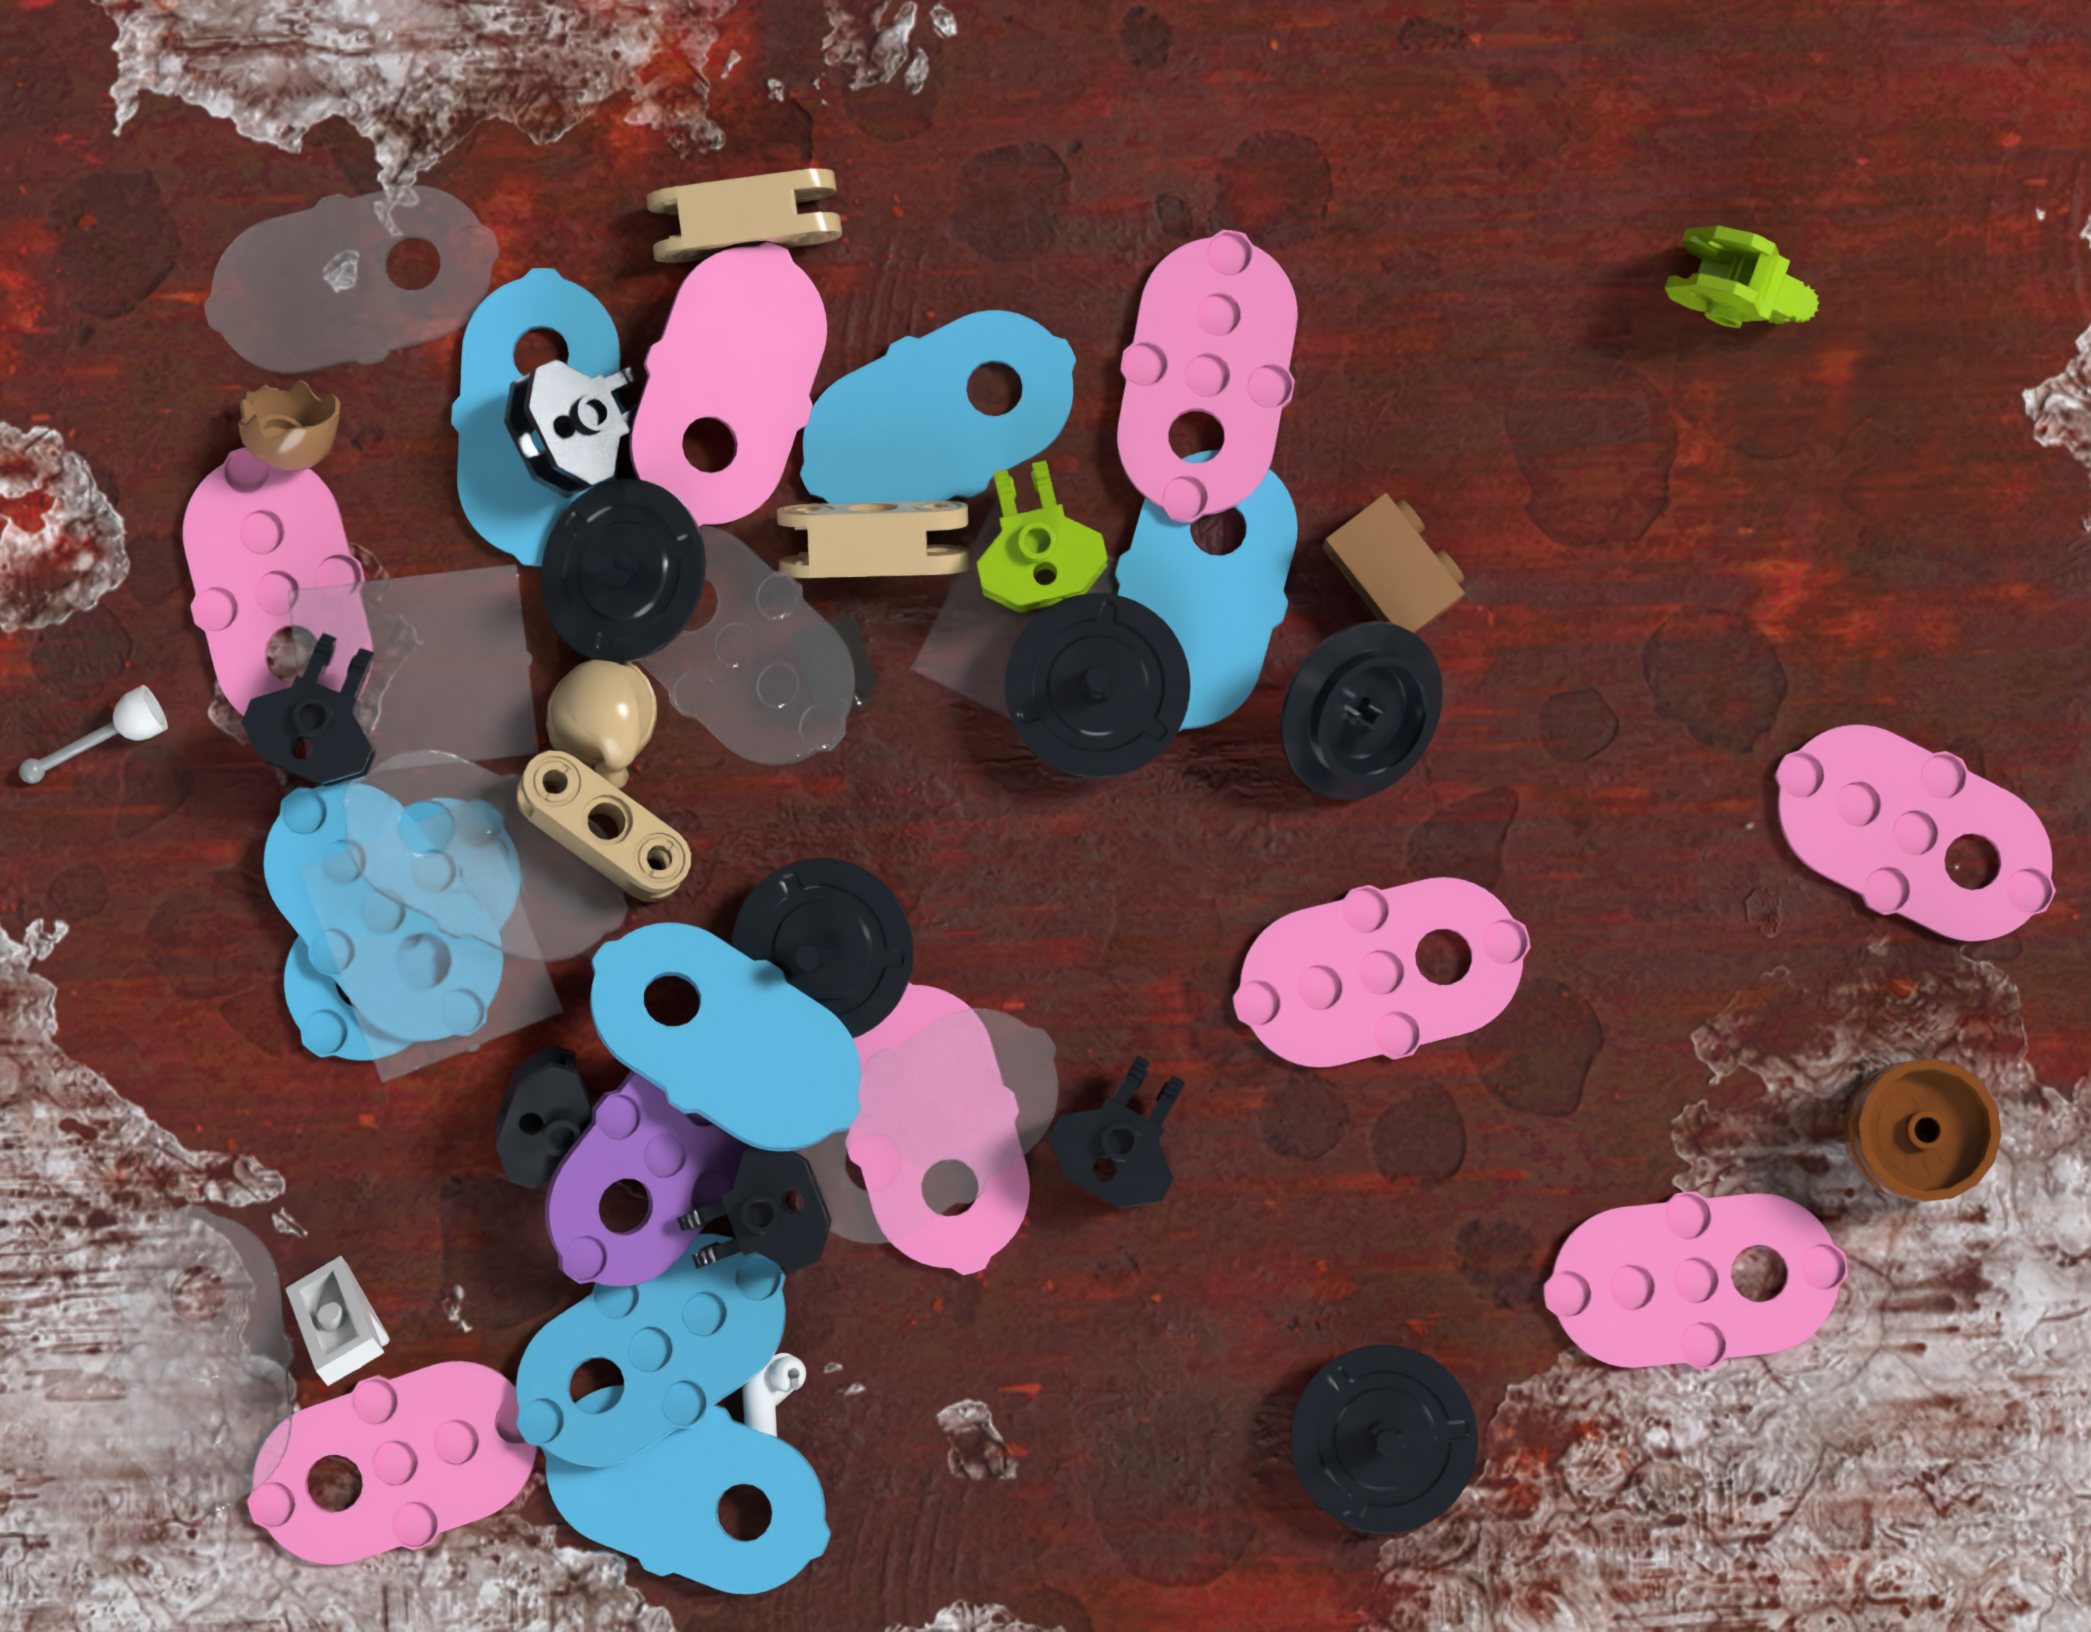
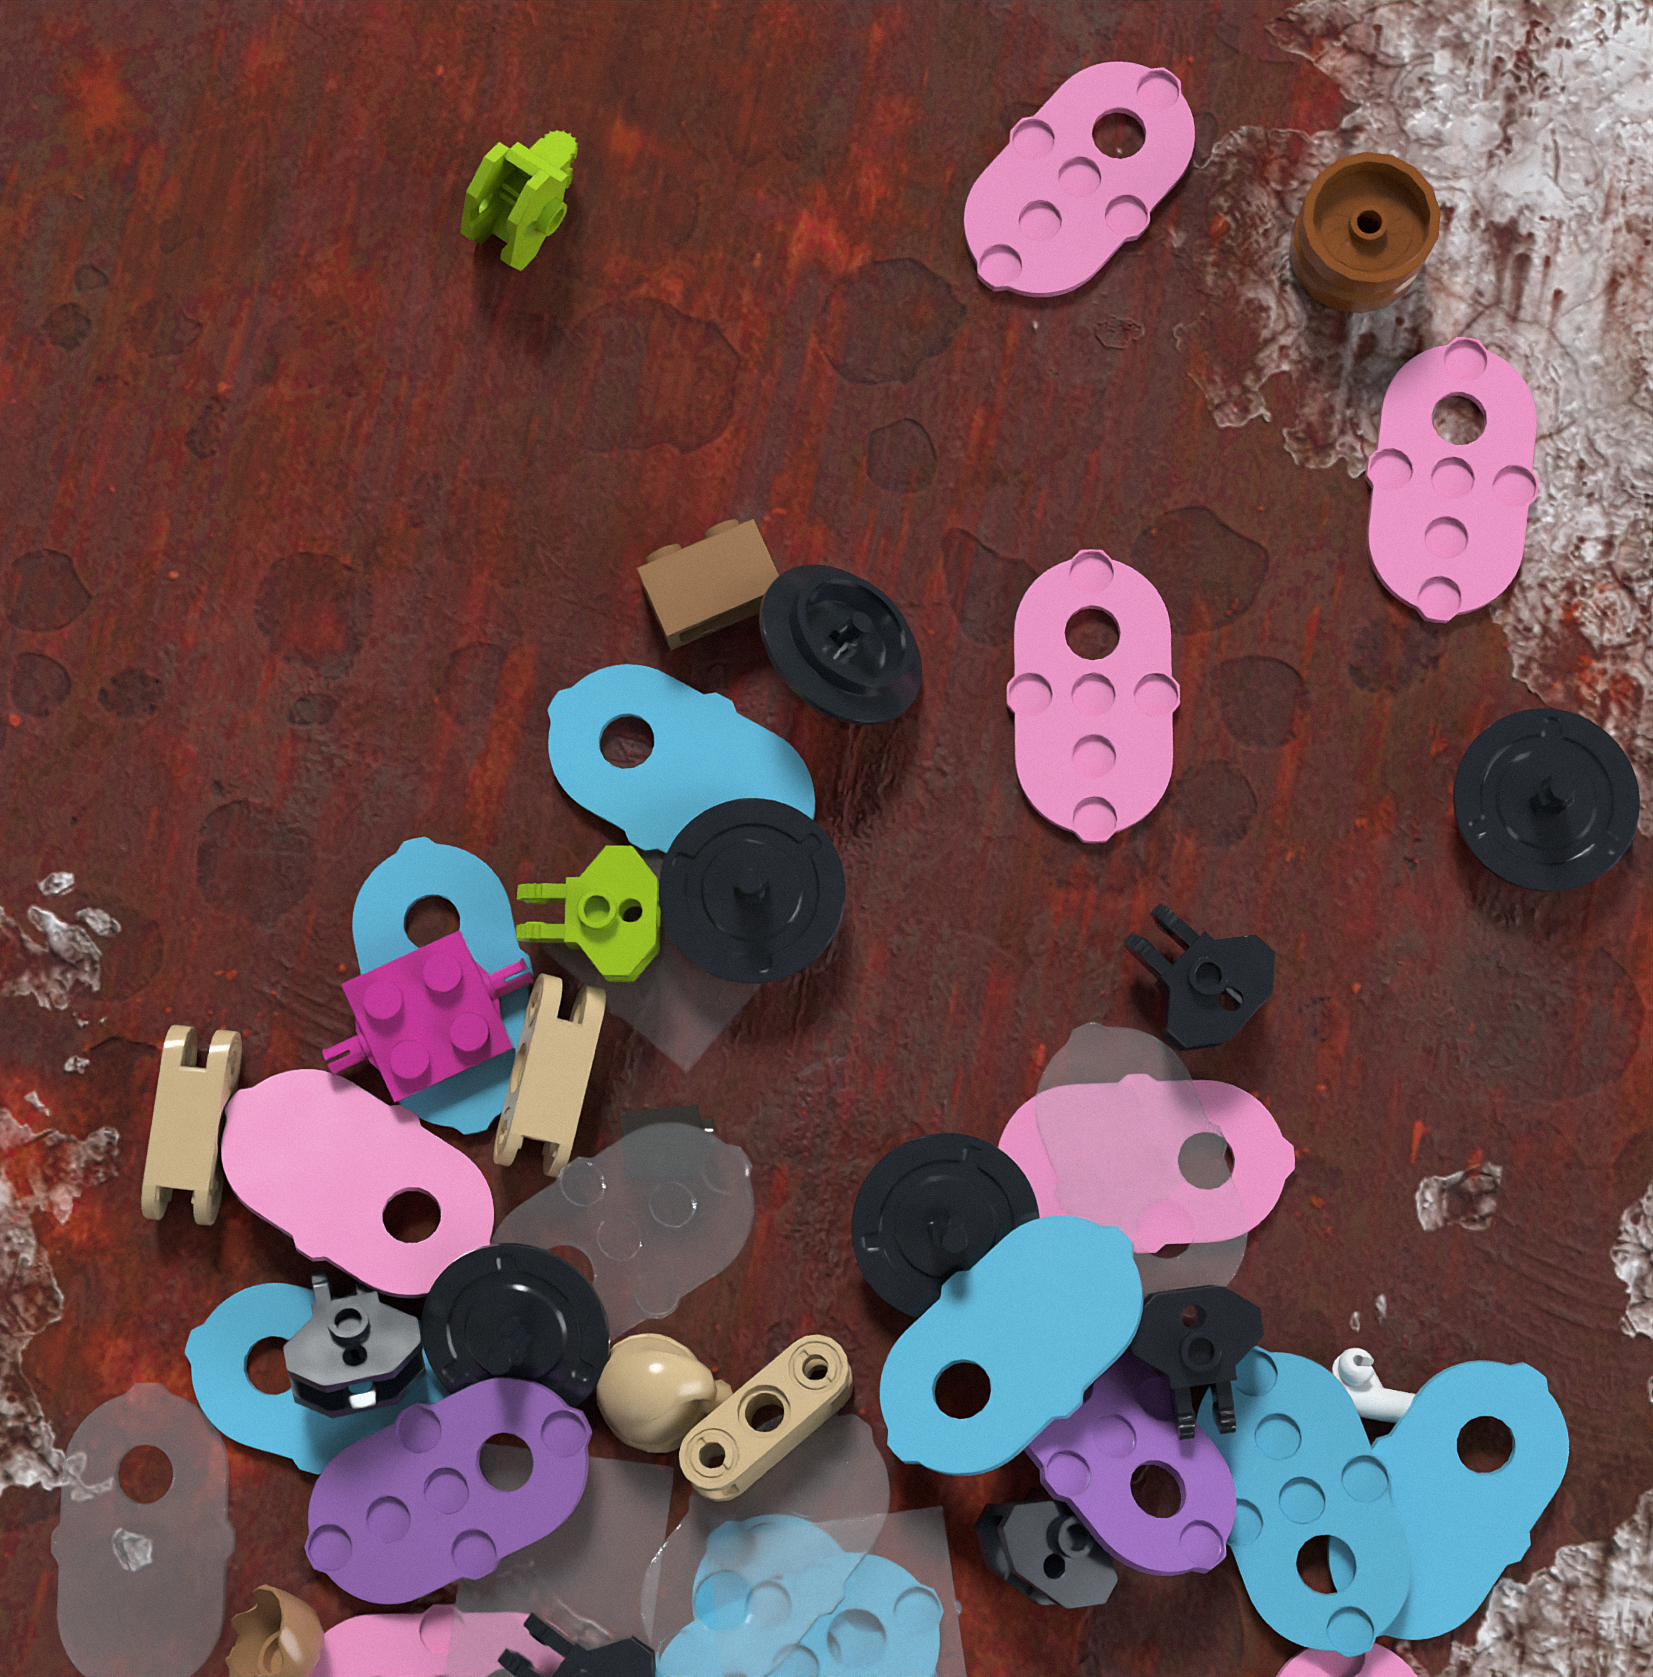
camera: 75 degrees left, 5 degrees down
bright pink piece [1117,230,1298,524] -> none
none -> medium lavender piece [304,1377,592,1604]
none -> dark pink plate [322,930,534,1102]

